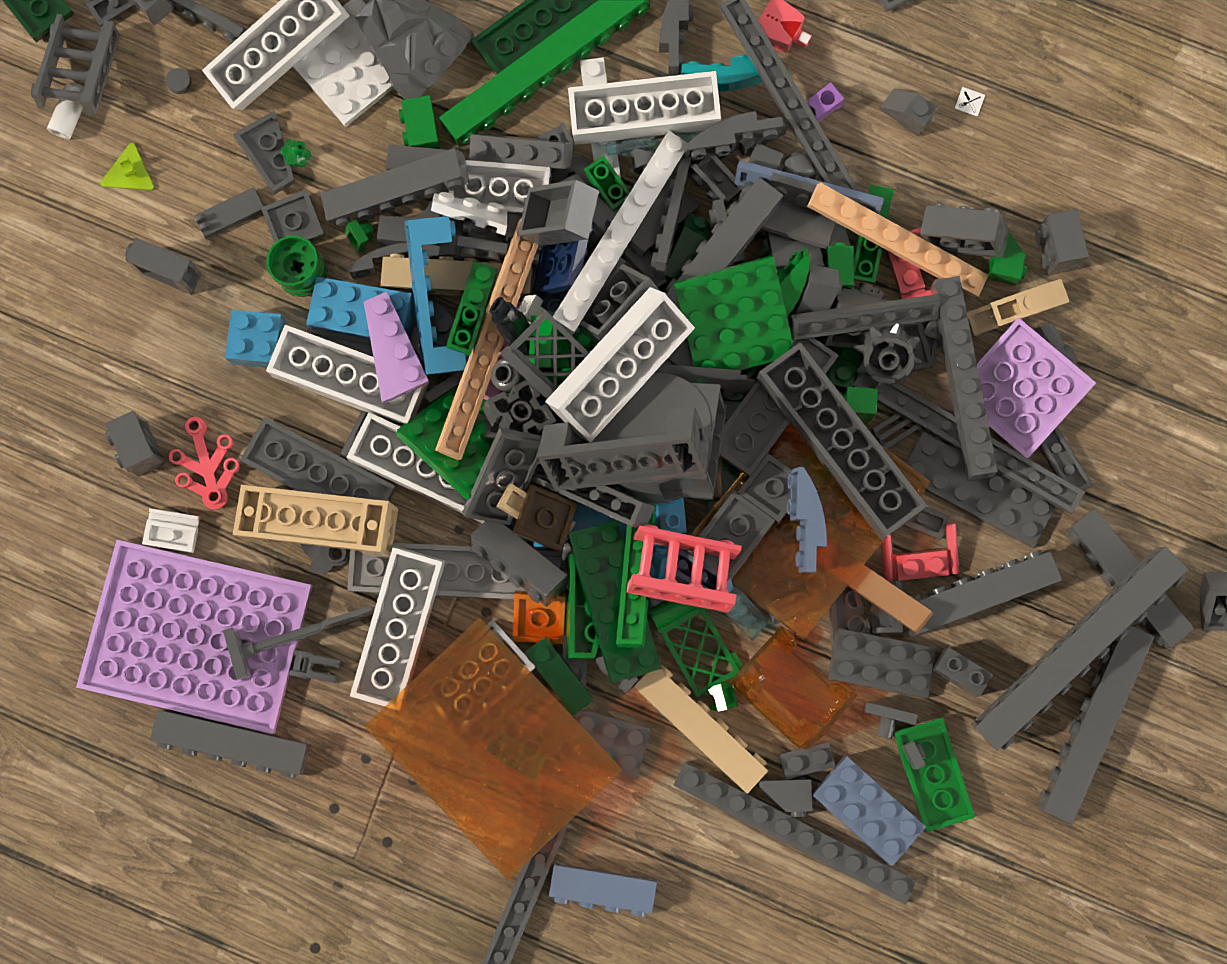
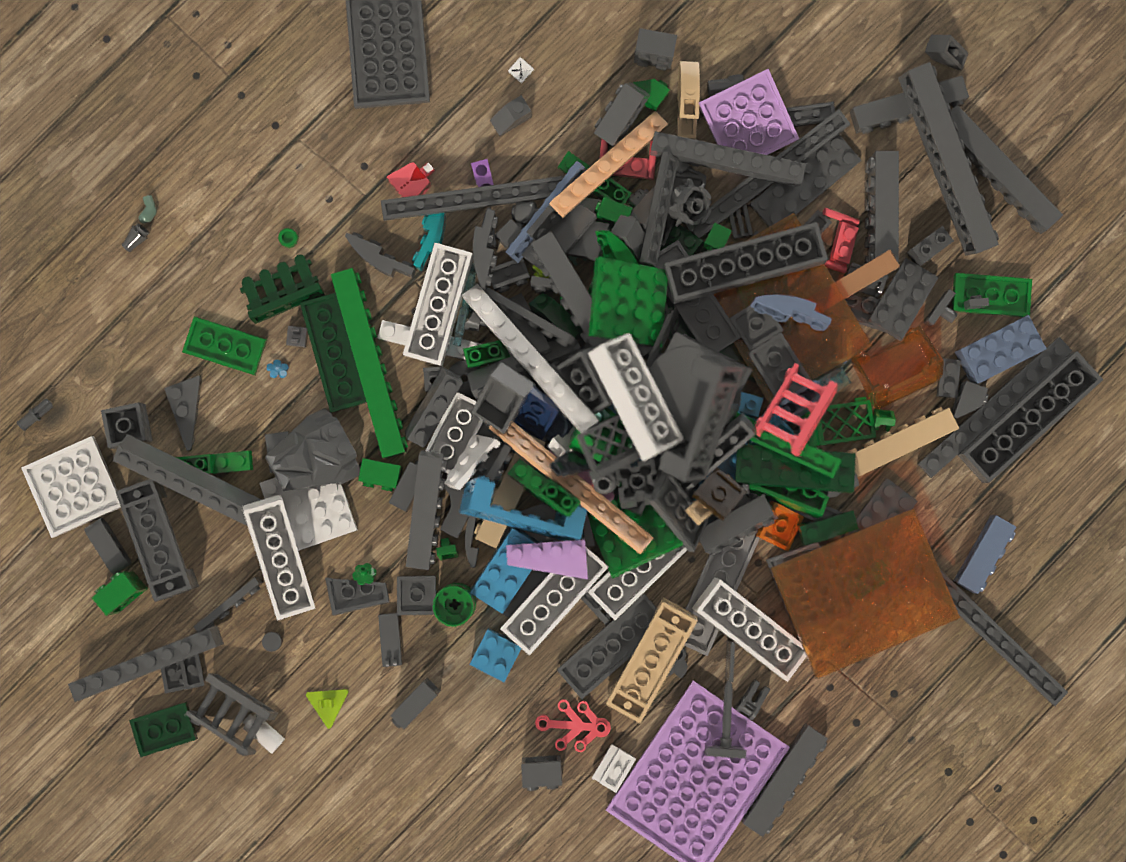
camera: 70 degrees left, 5 degrees up
none -> dark grey brick [958,351,1104,483]

